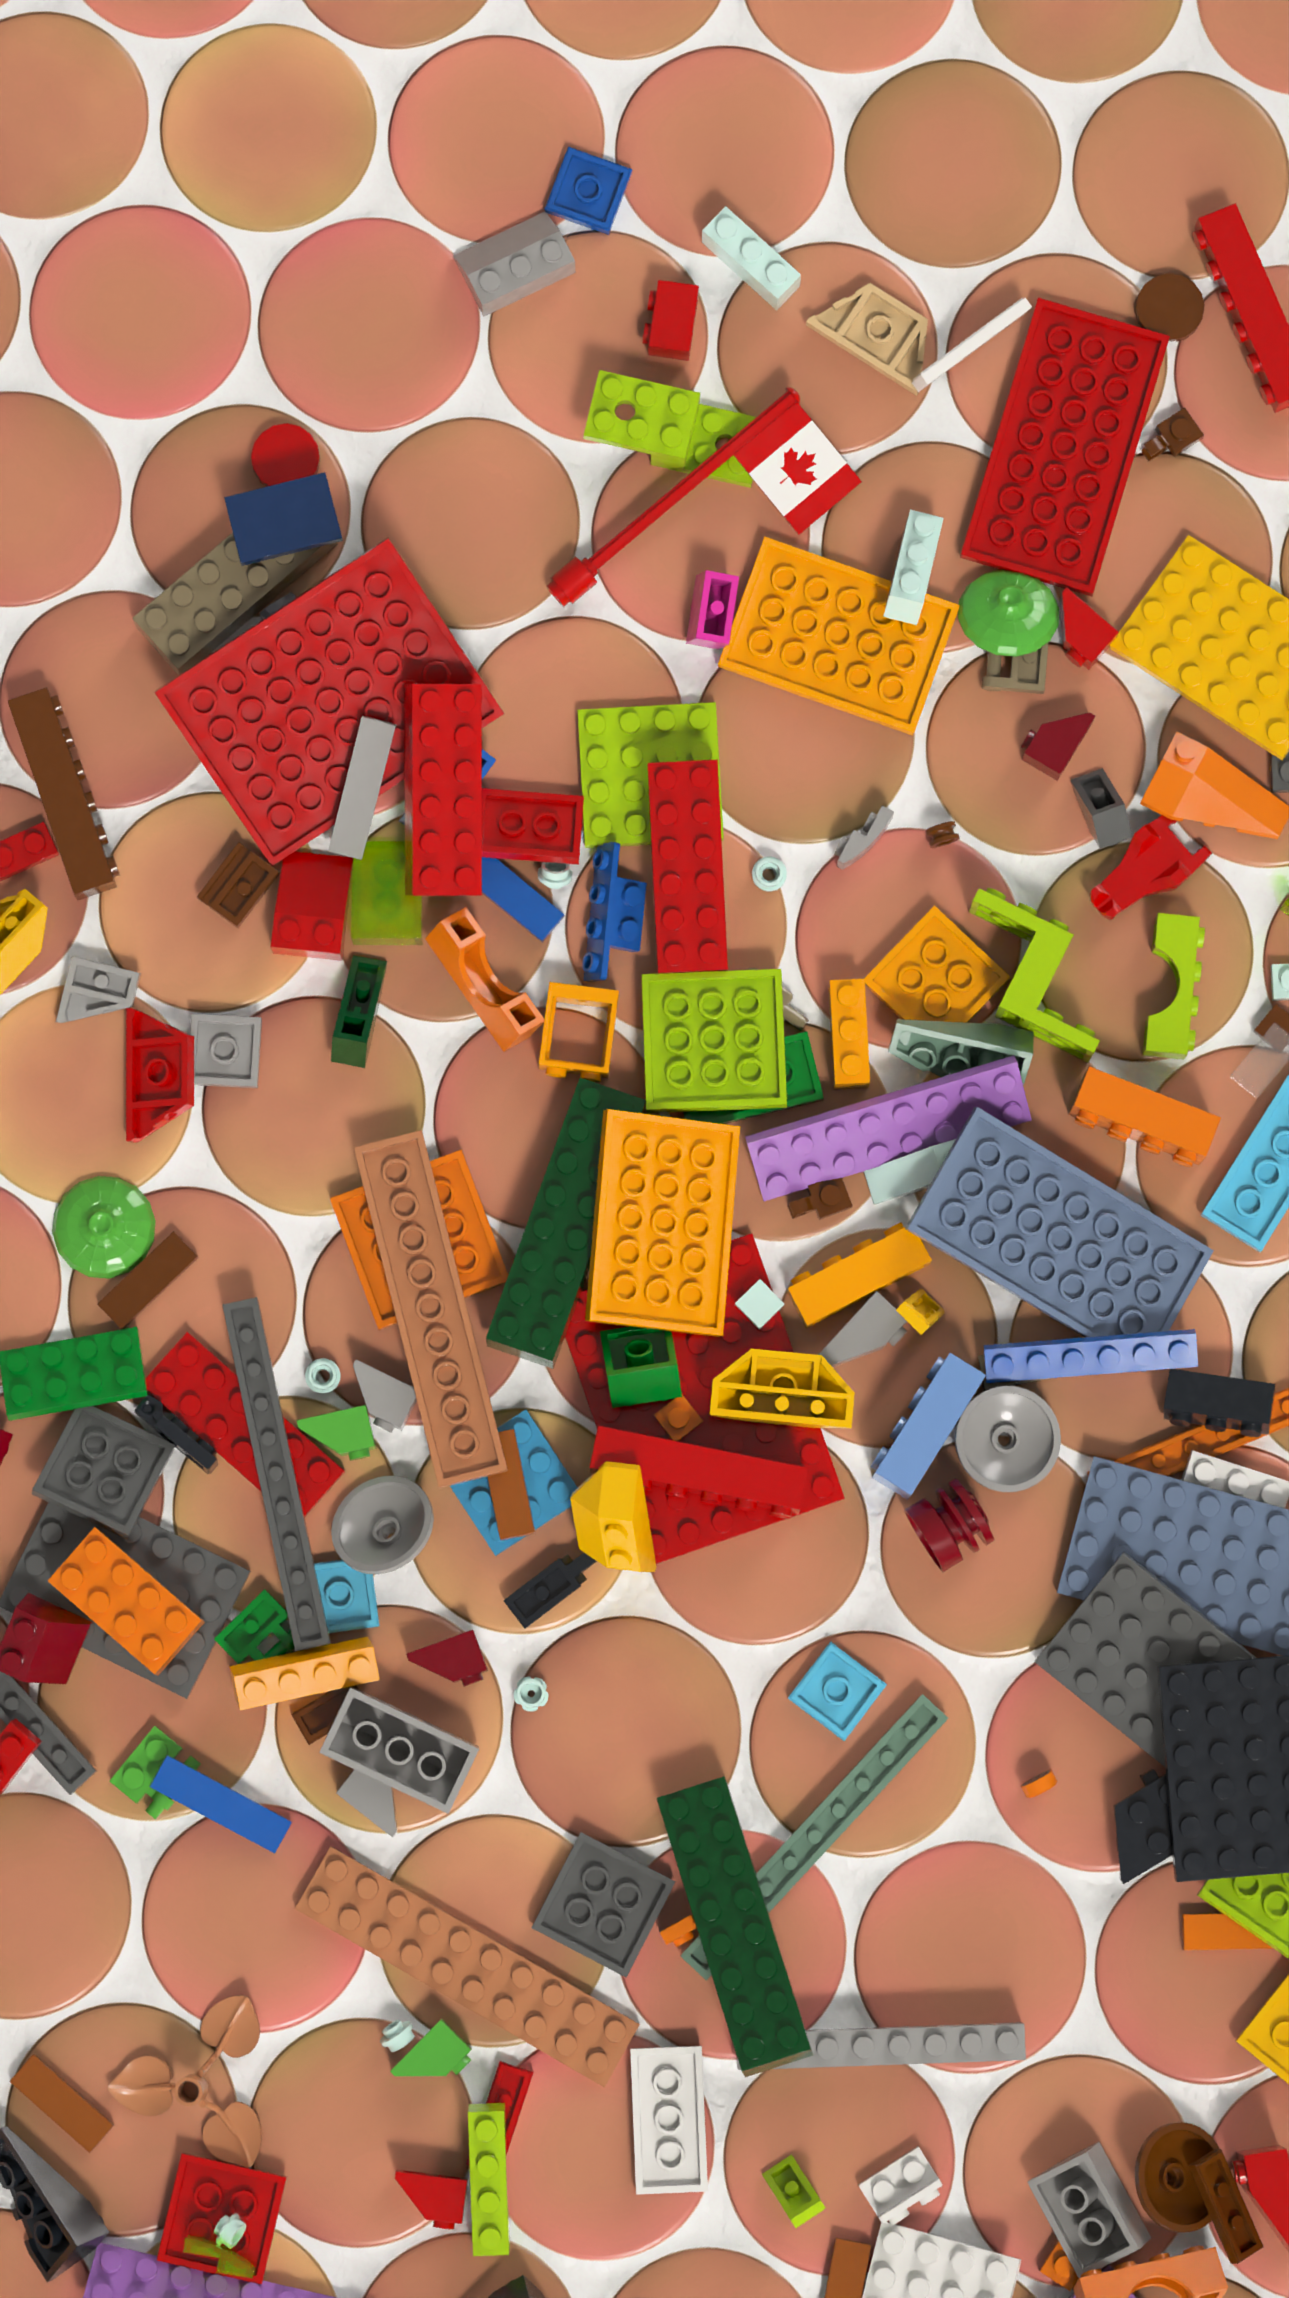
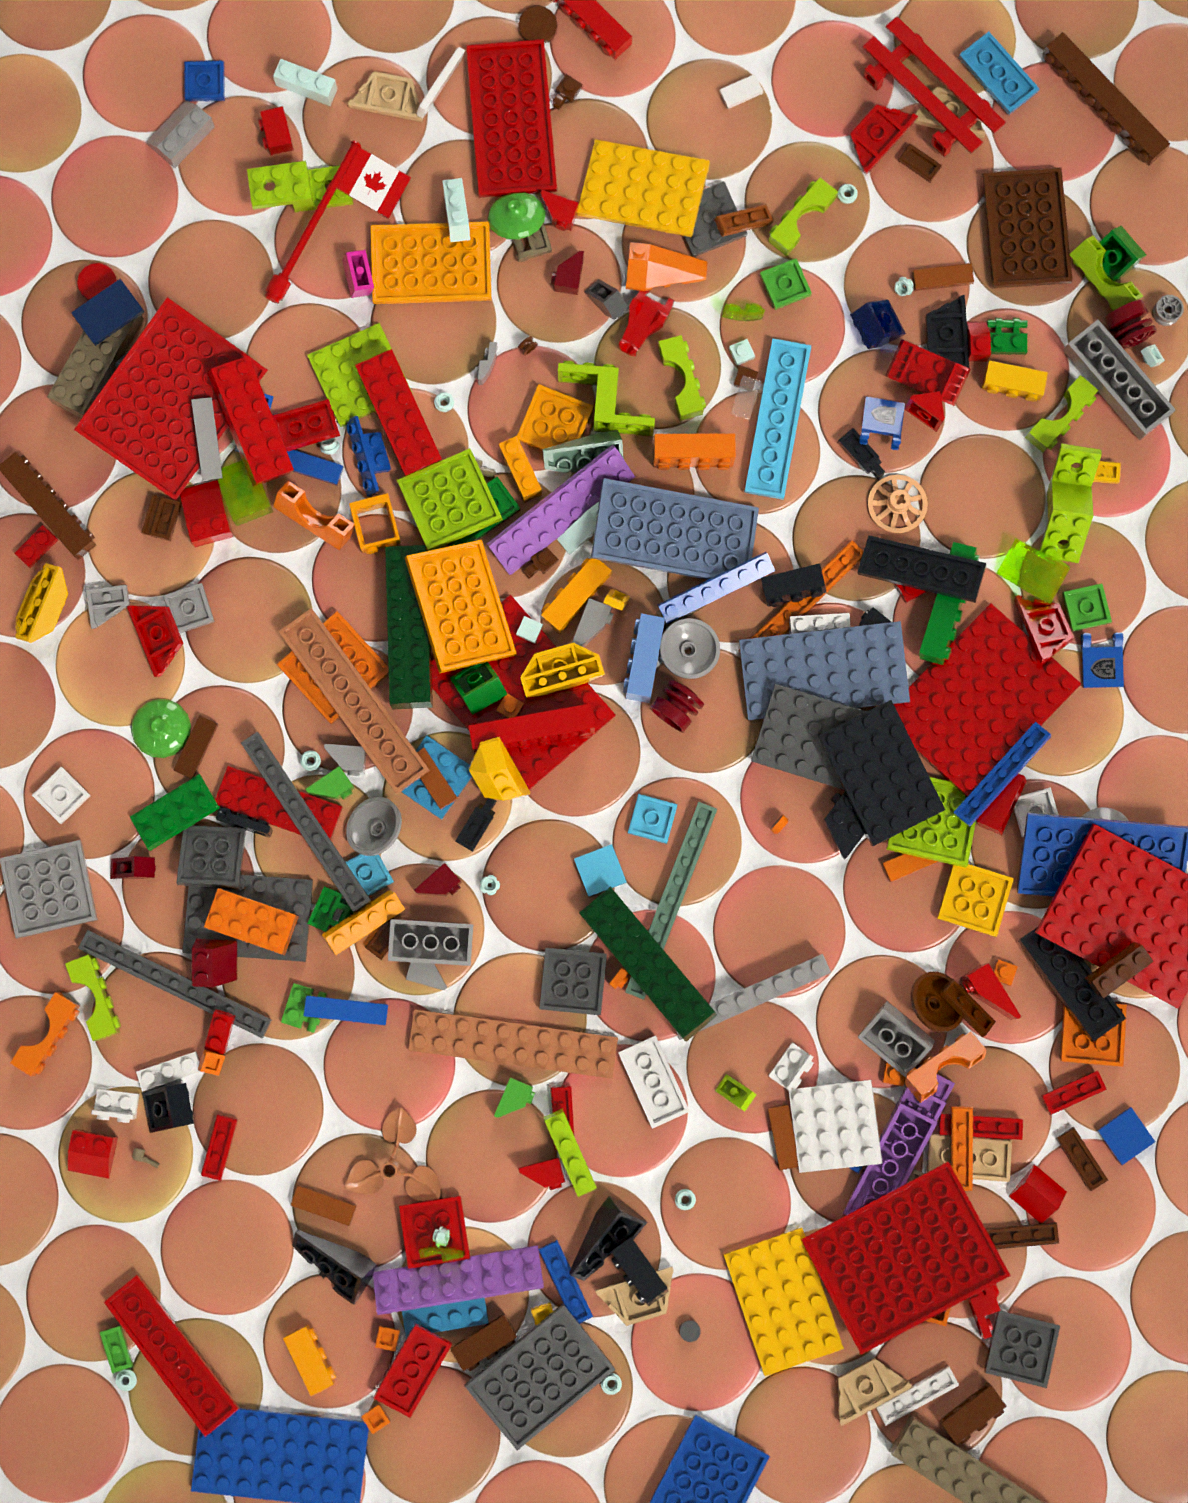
camera: 25 degrees left, 0 degrees up
dark green slope [331,955,387,1068] -> none
light aqua plate [380,2020,415,2052] -> none
none -> medium azure tile [574,844,627,897]

